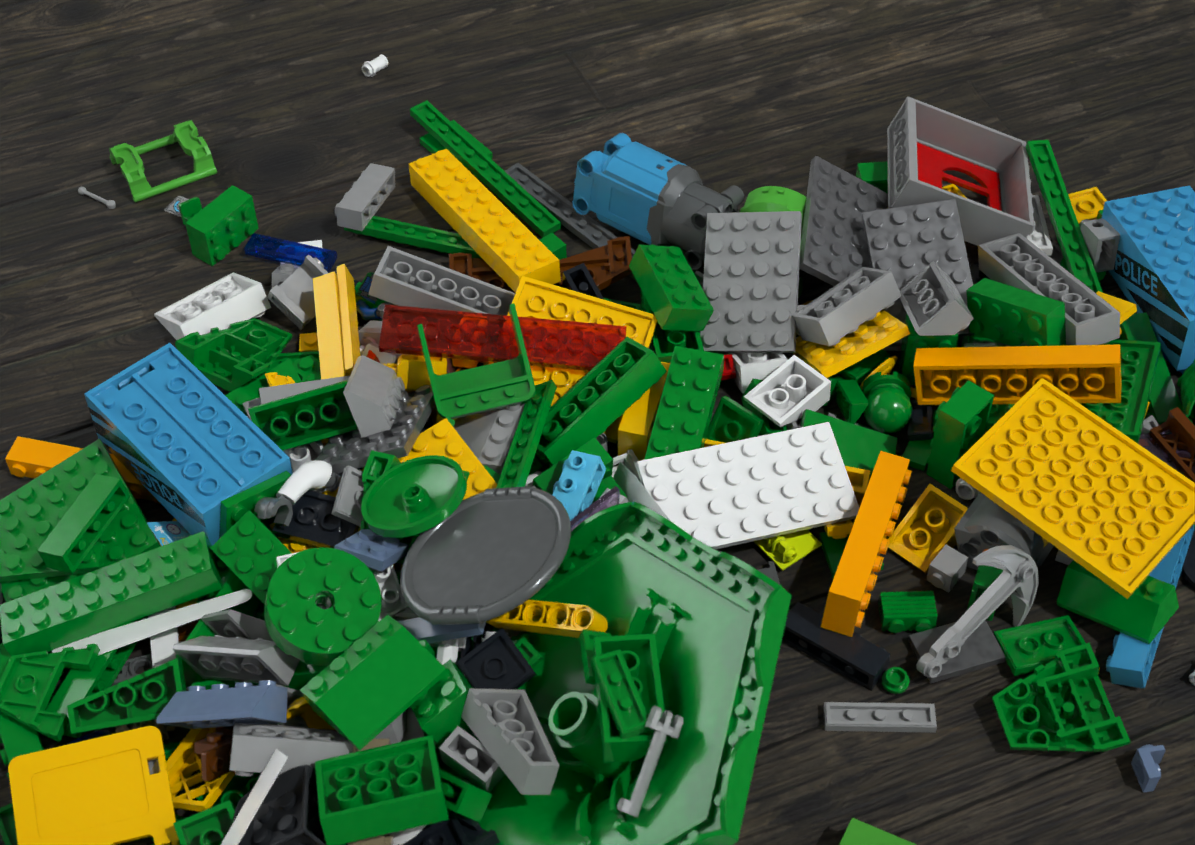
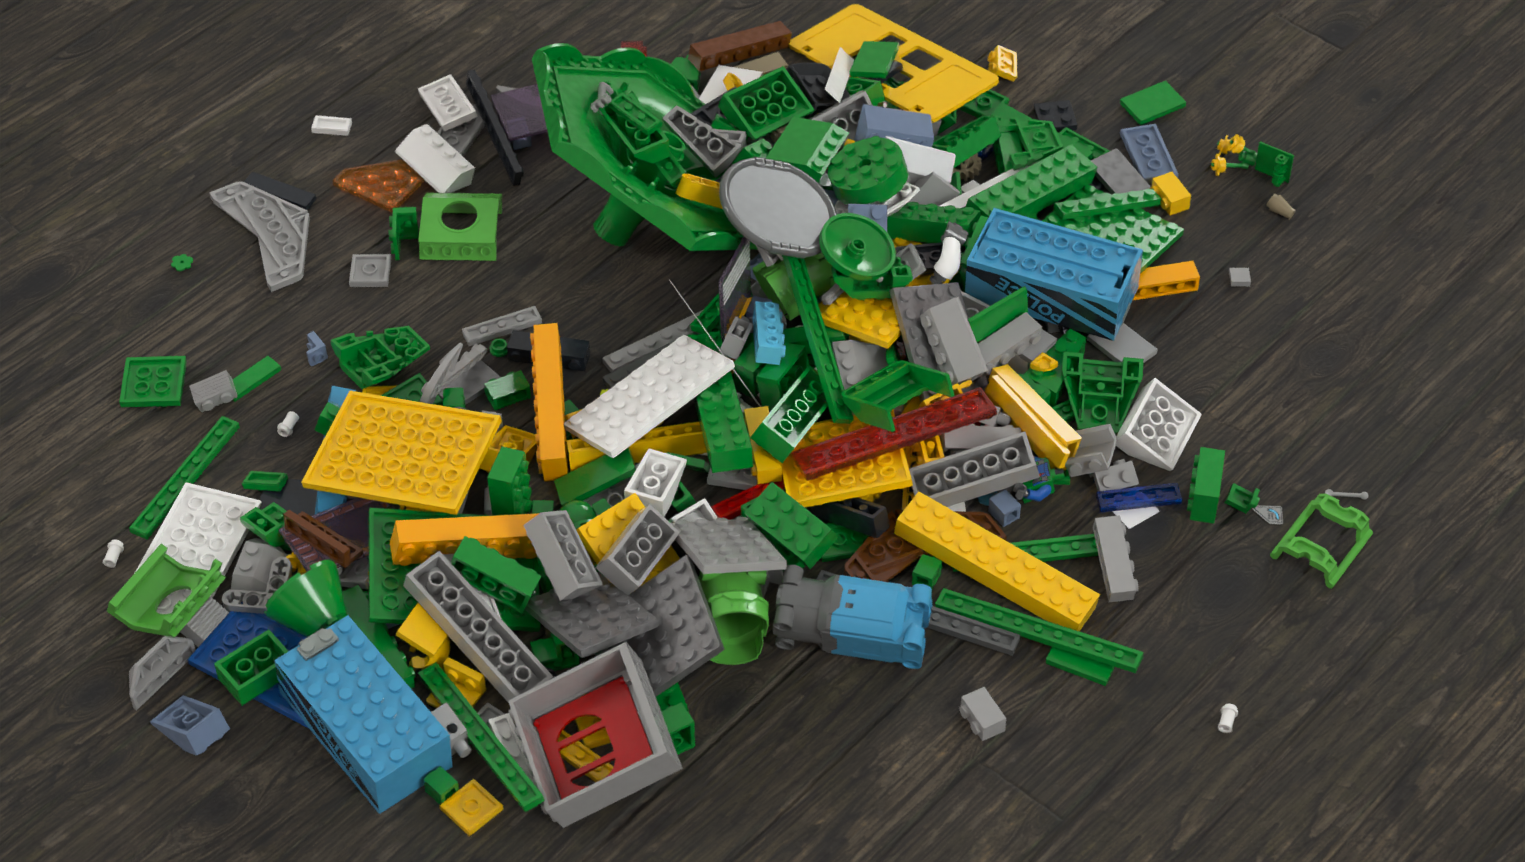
camera: 155 degrees right, 0 degrees up
green brick [37,474,130,574] -> none
none -> light grey brick [959,687,1006,741]

